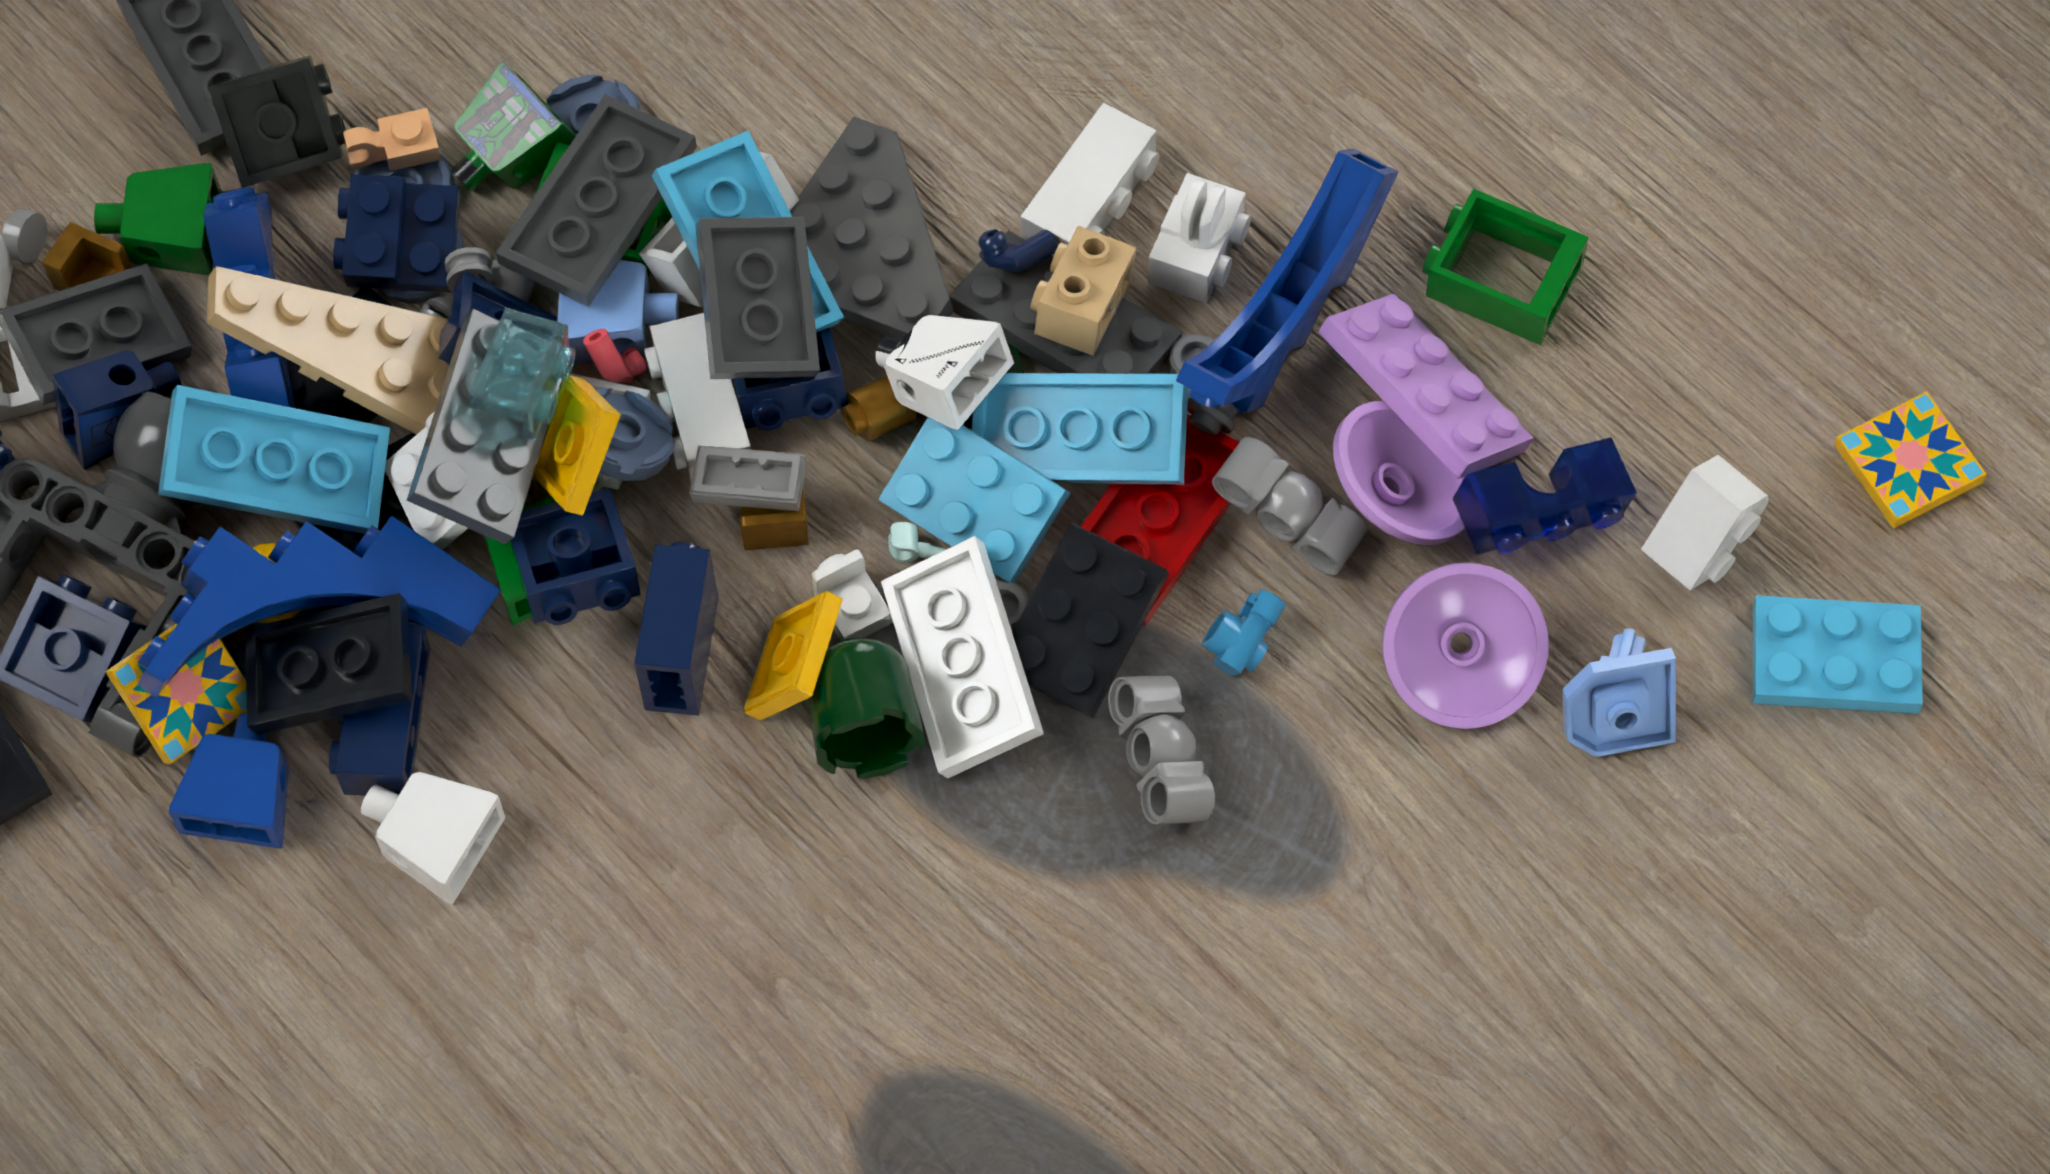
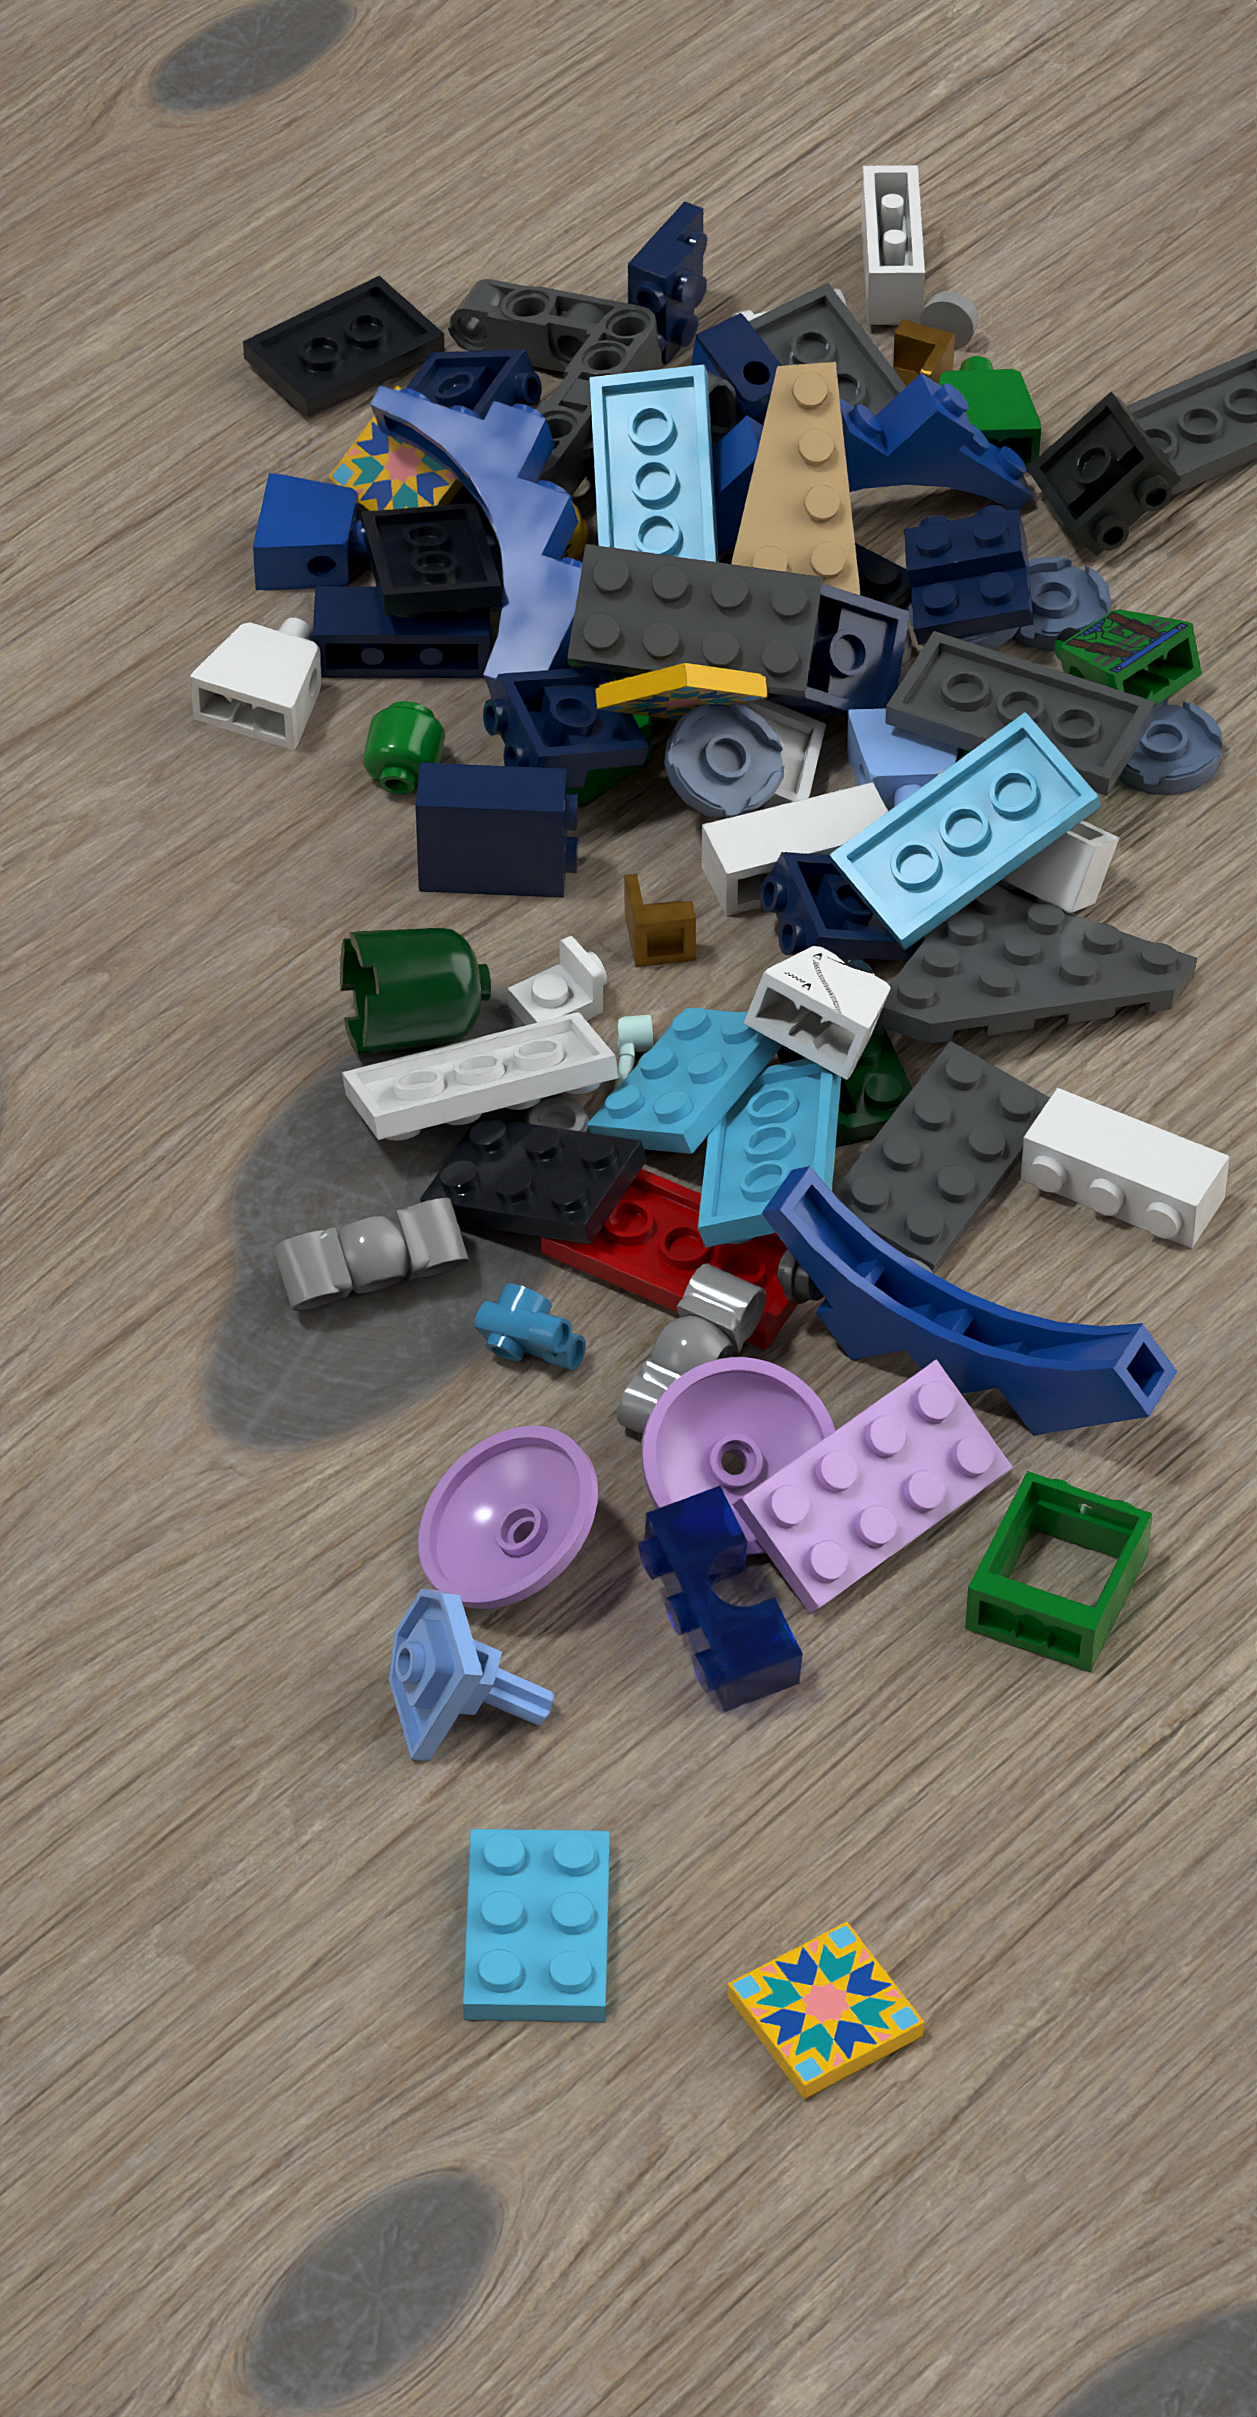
camera: 85 degrees right, 15 degrees down
light nougat plate [343,108,441,171] -> none
light grey bush [445,247,495,292] -> none
clear light blue bracket [469,308,575,440] -> none
coral arm [583,329,647,385] -> none
light grey plate [690,445,807,511] -> none
dark grey plate [695,217,820,379] -> none
yellow tile [744,591,843,721] -> none
dark blue arm [978,229,1058,272] -> none
tan brick [1030,226,1137,356] -> none
white brick [1148,173,1251,303] -> none
white brick [1641,455,1769,590] -> none
none -> green head [363,701,445,794]

